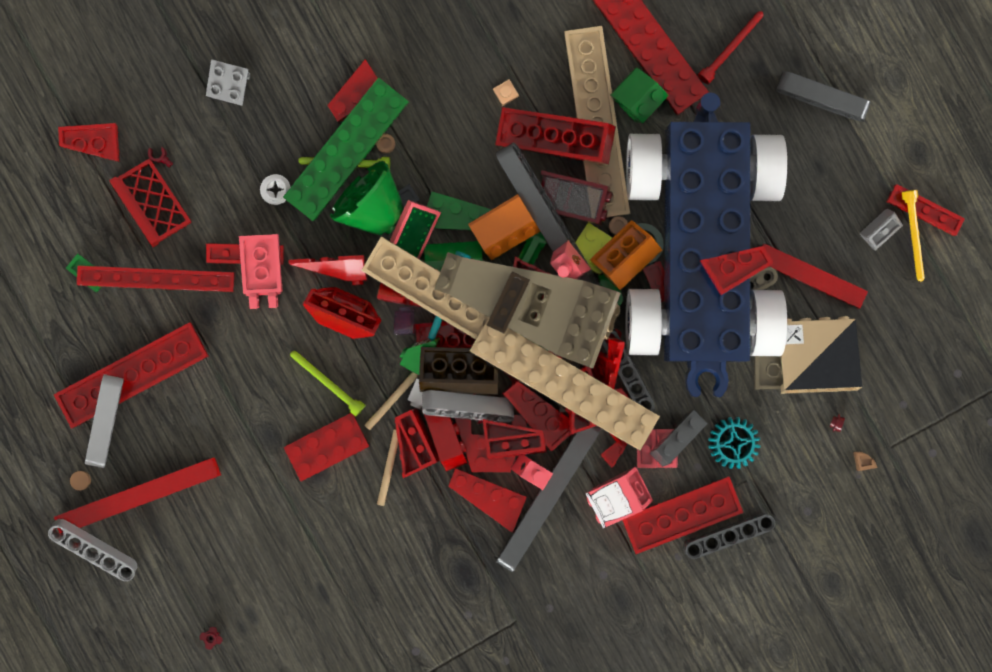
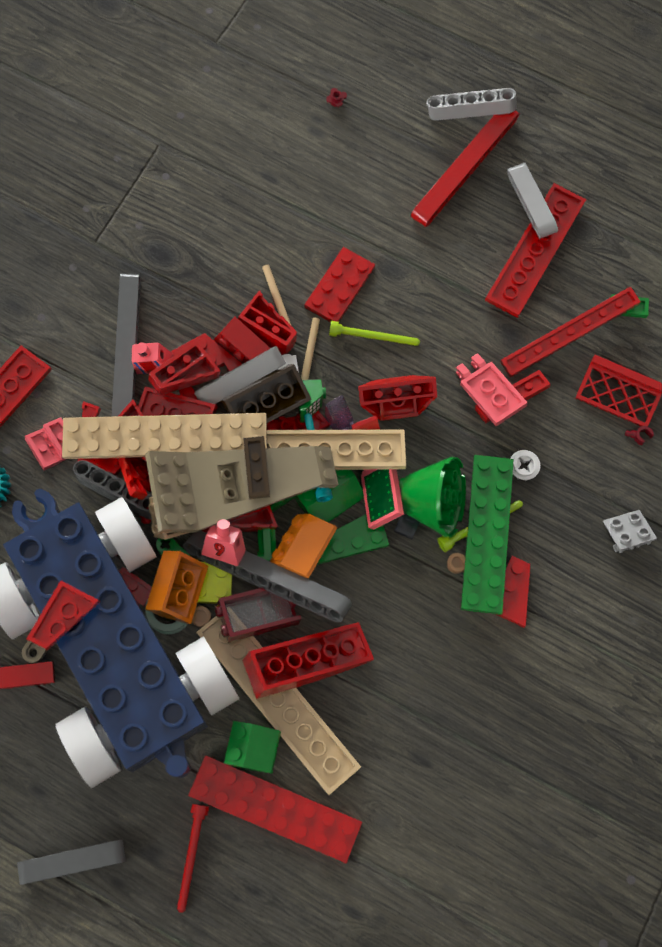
camera: 145 degrees right, 15 degrees down
medium nougat tile [70,471,91,490] -> none
wedge [289,255,368,285] -> none
red wing [449,468,527,533] -> none
light nougat plate [493,79,519,106] -> none
slope [586,466,653,528] -> none
dark grey arch [649,410,708,467] -> none

